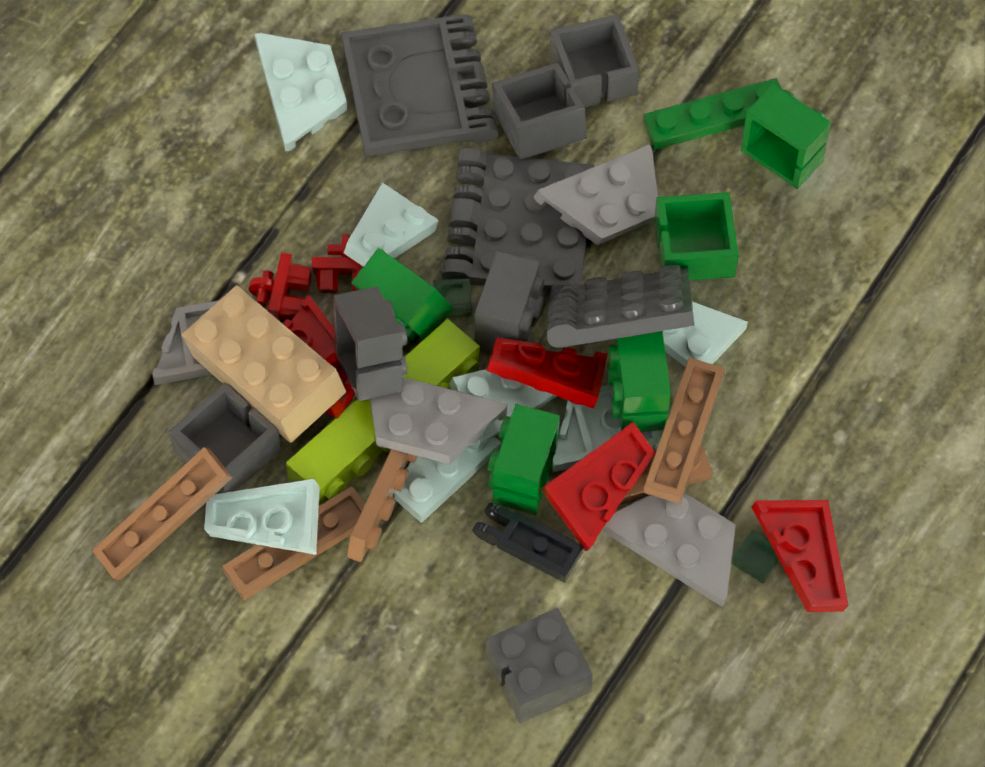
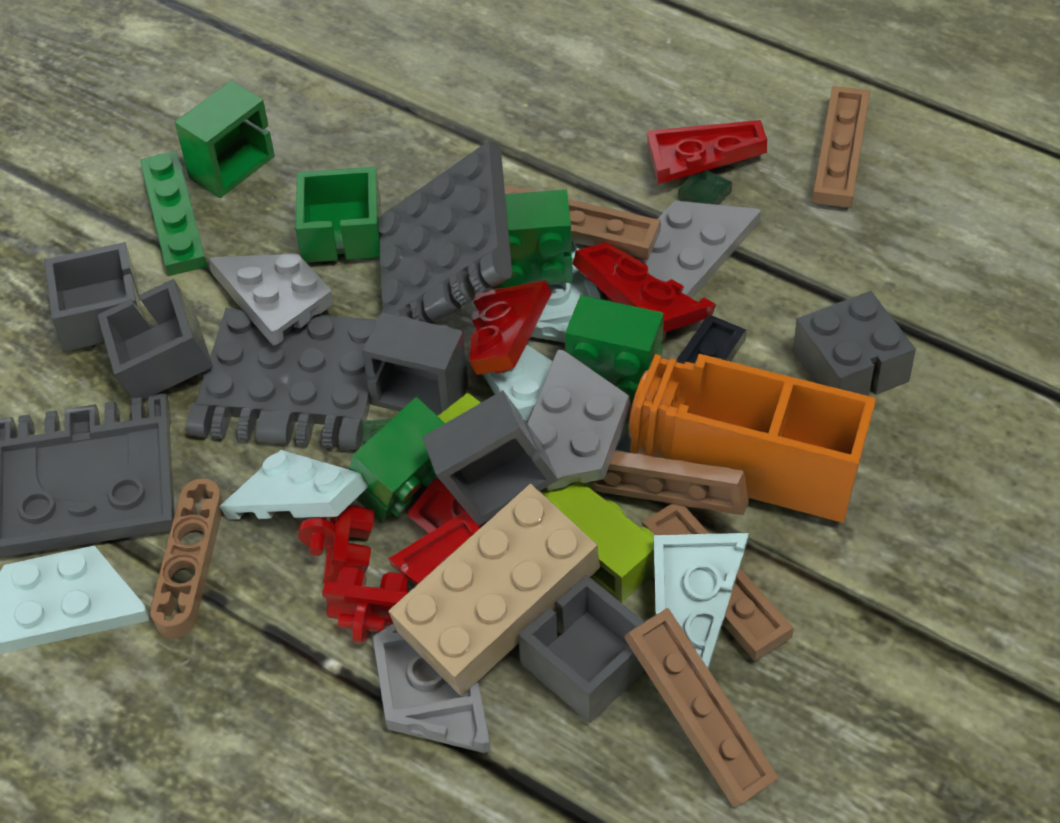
camera: 85 degrees left, 10 degrees down
none -> medium nougat beam [150,478,223,639]
none -> orange piece [628,354,876,523]
none -> medium nougat plate [812,86,870,208]

